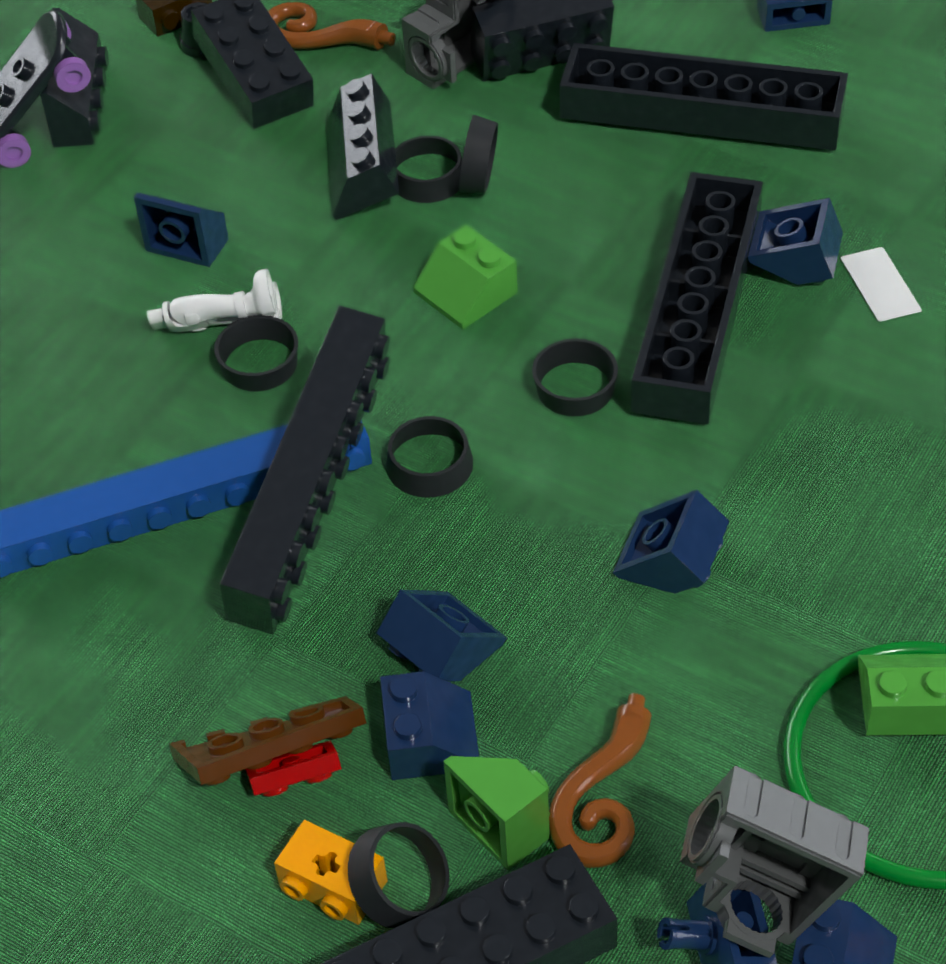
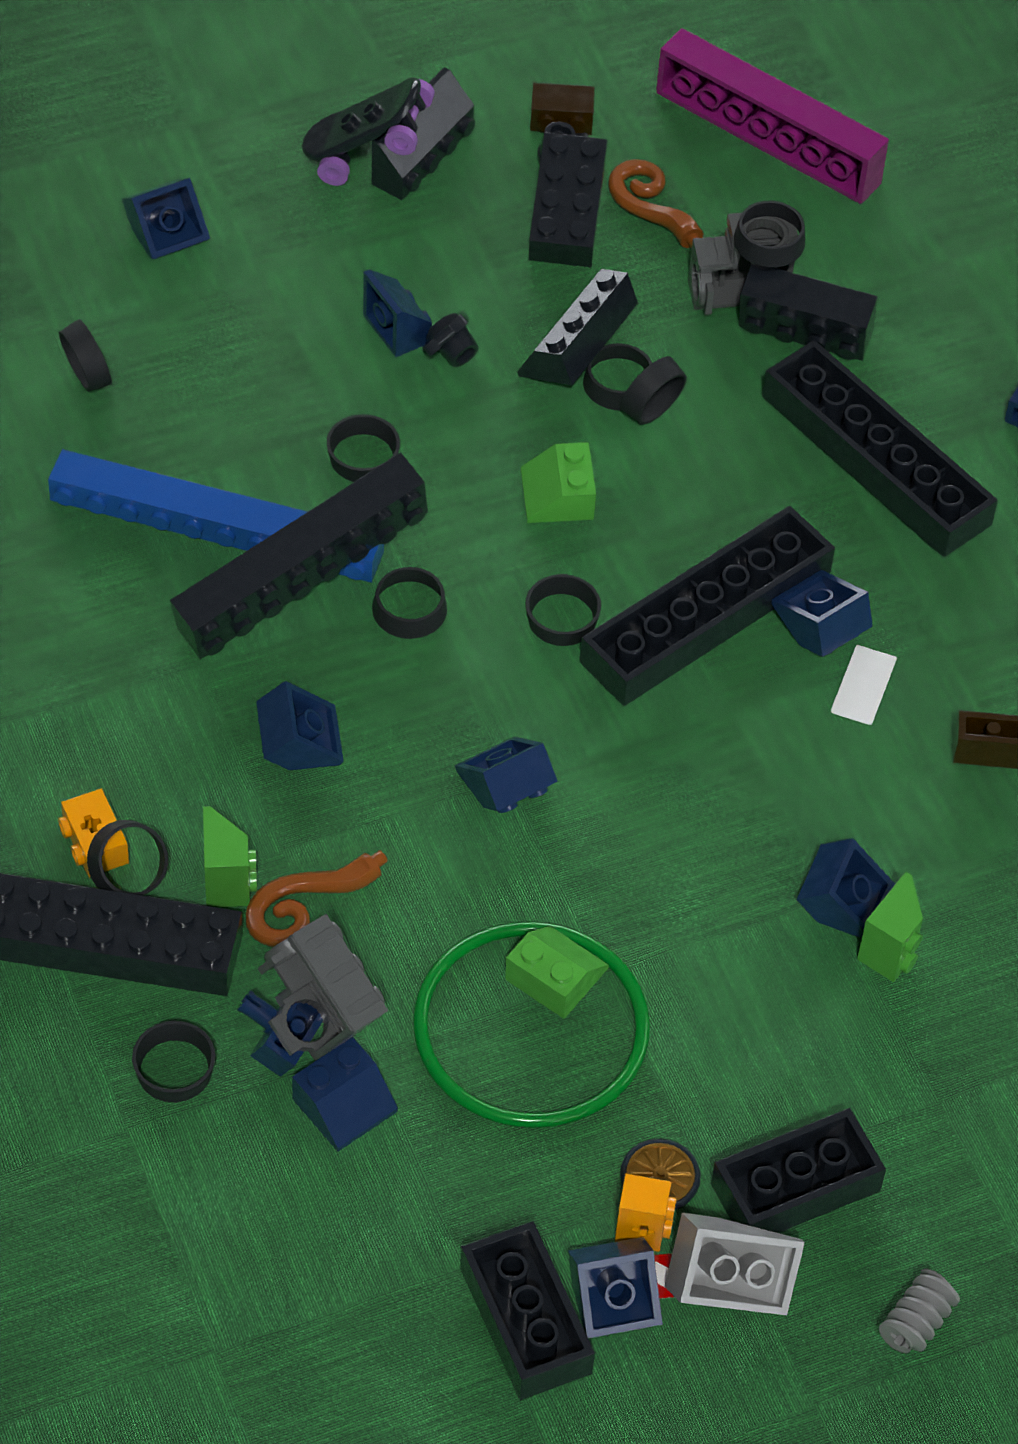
camera: 30 degrees right, 5 degrees up
white piece [147,269,282,332] -> none
reddish brown wing [169,696,366,785] -> none
red plate [245,740,342,796] -> none
dark blue slope [380,671,479,780] -> none
none -> black piece [422,310,479,367]

